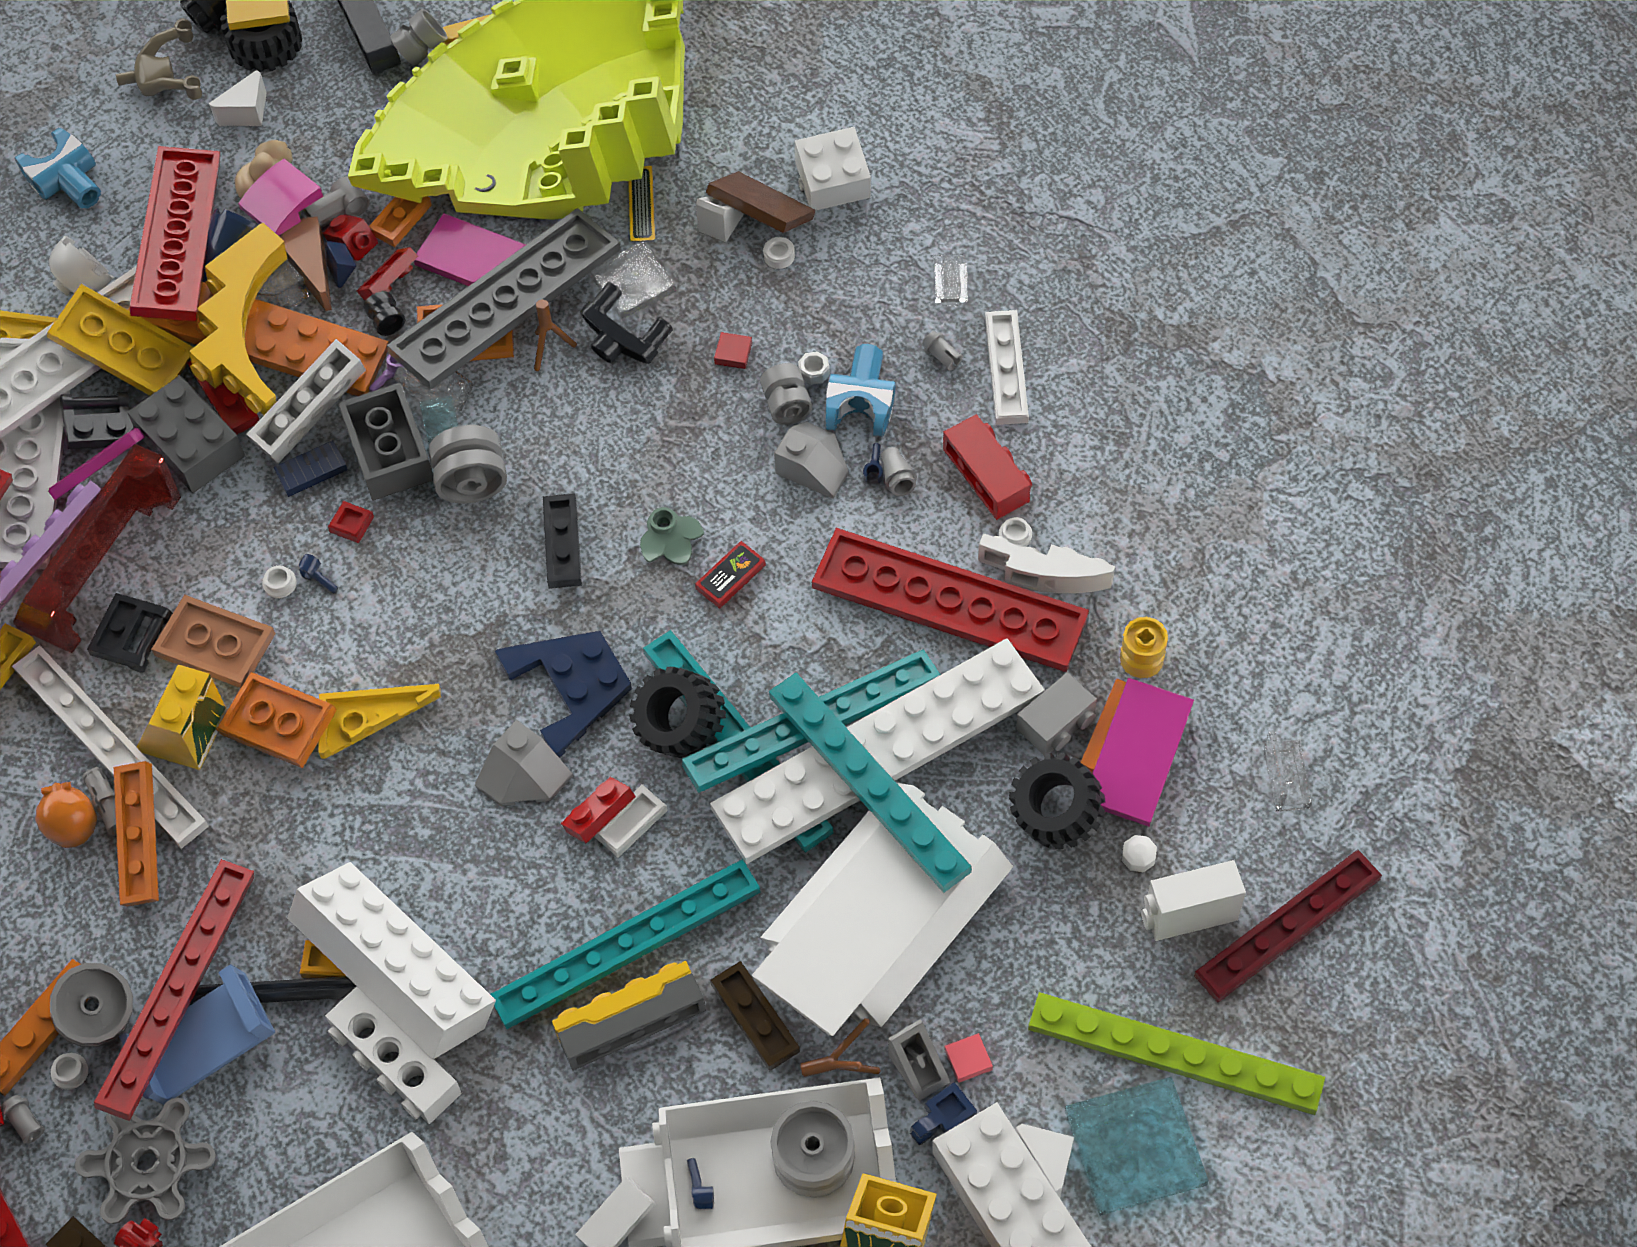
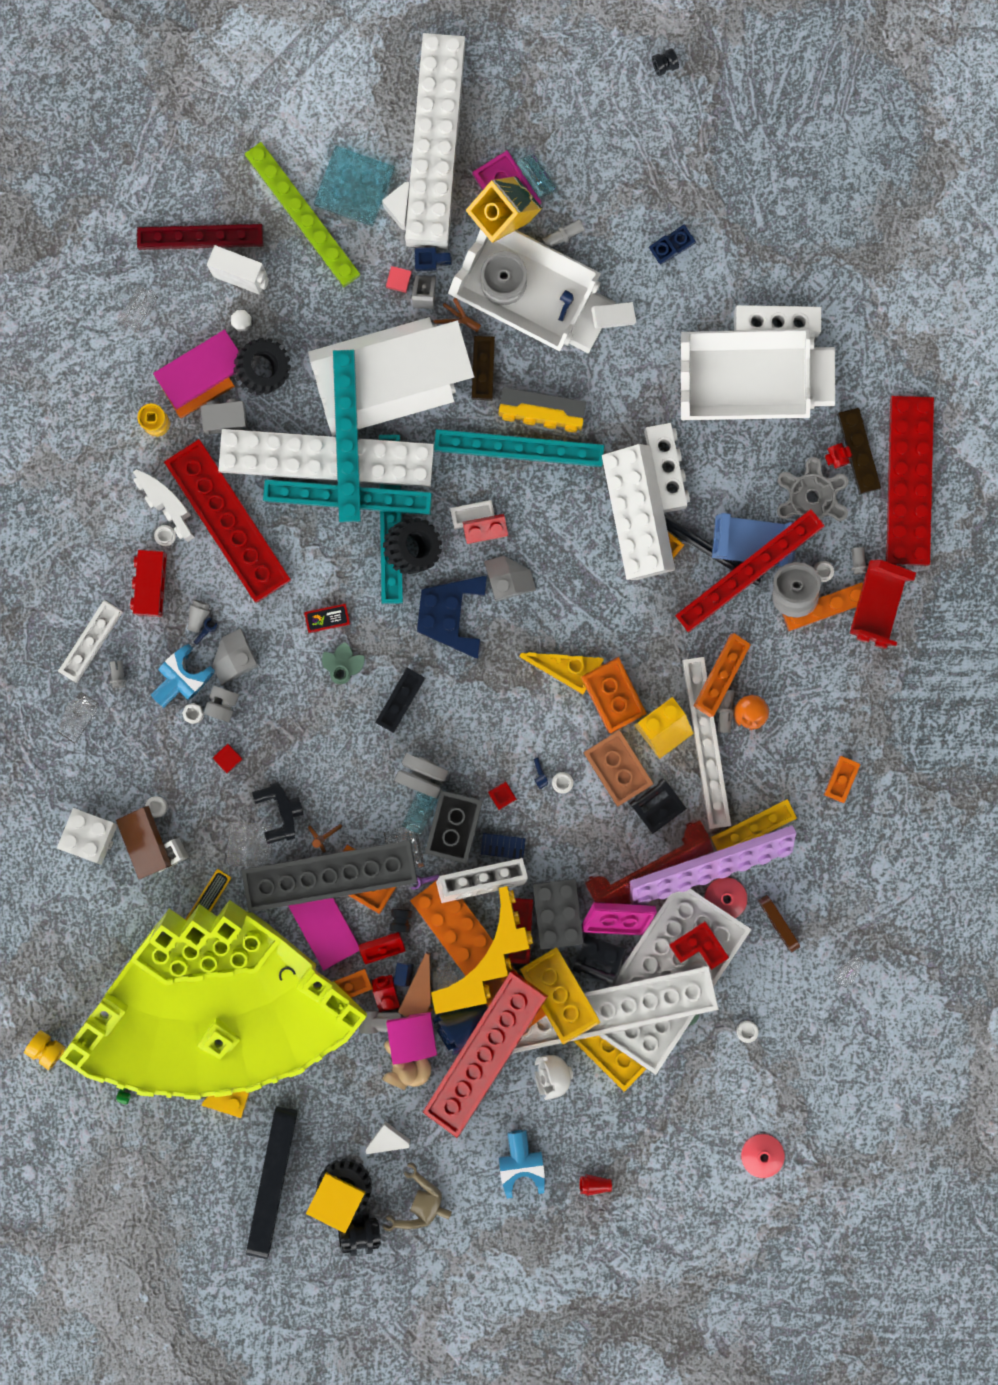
camera: 145 degrees left, 25 degrees up
light grey wheel [390,8,448,66] -> none

